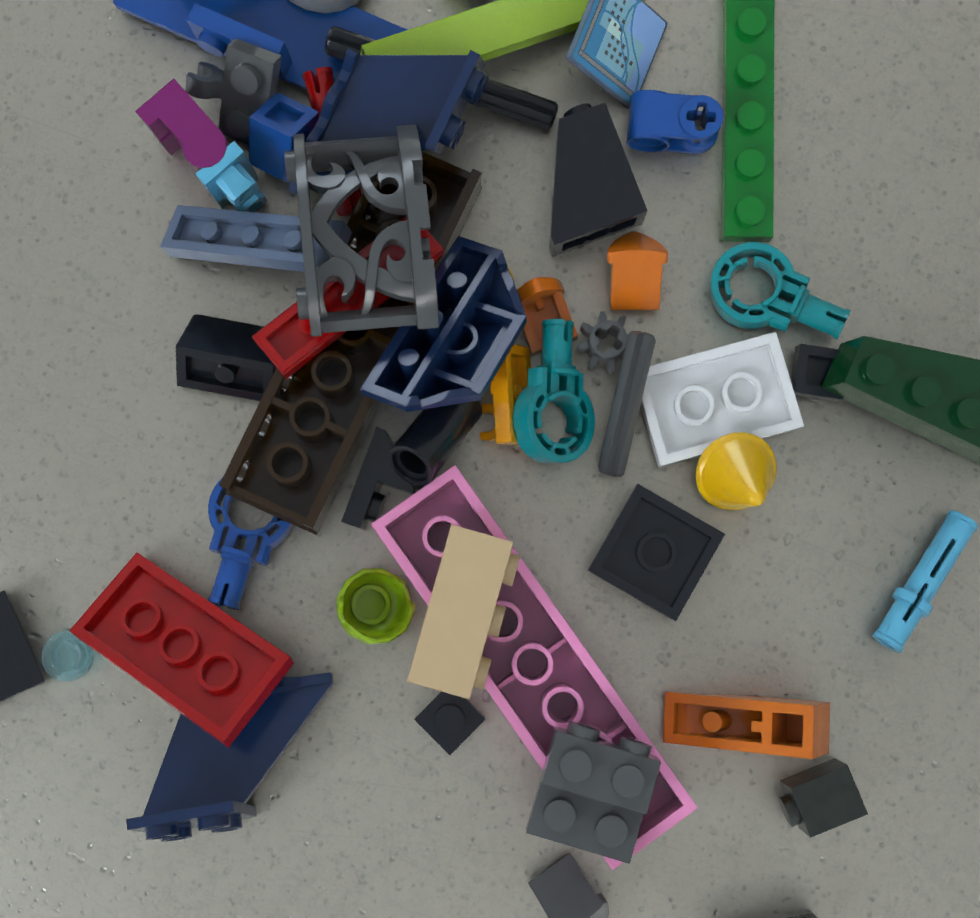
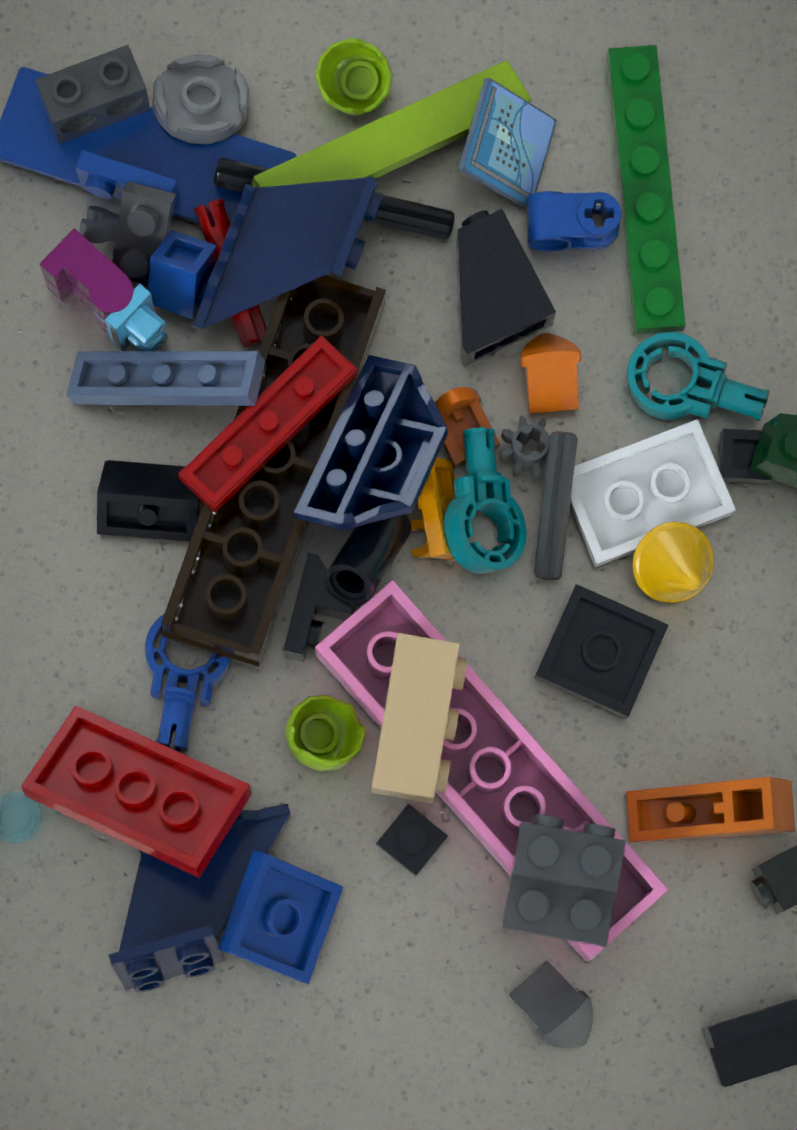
camera: 15 degrees left, 5 degrees down
dark grey fence [284,125,439,337] -> none
none -> blue plate [217,850,343,984]

